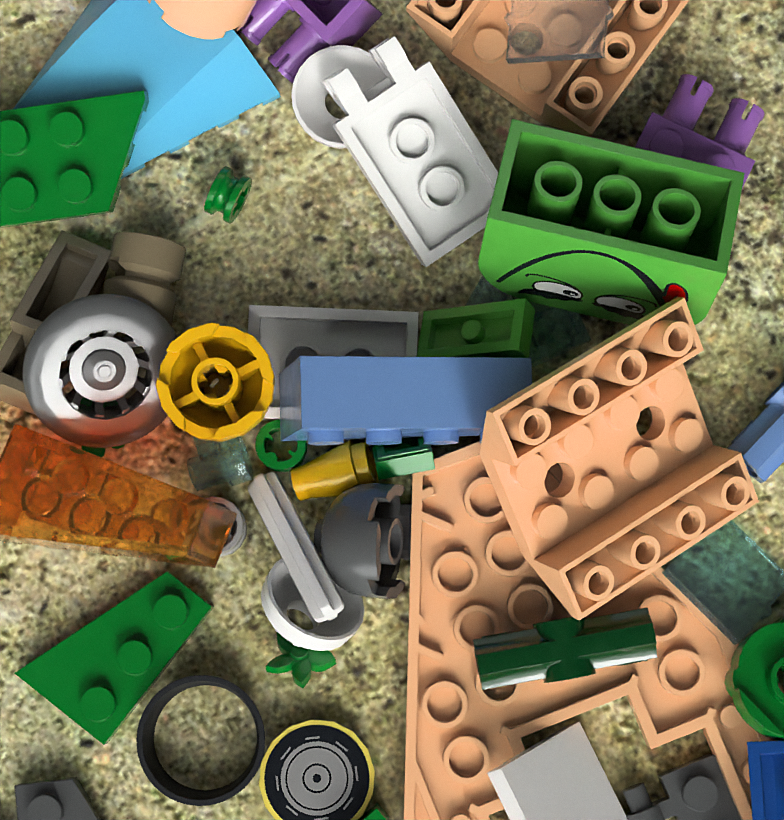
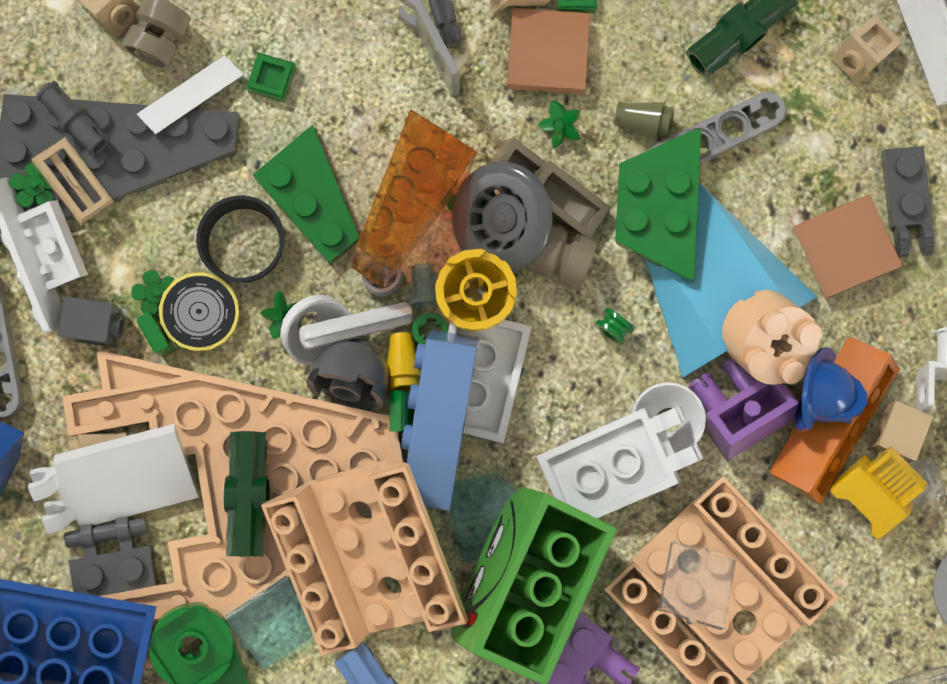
camera: 95 degrees right, 0 degrees up
bright green plate [416,298,535,358] -> none

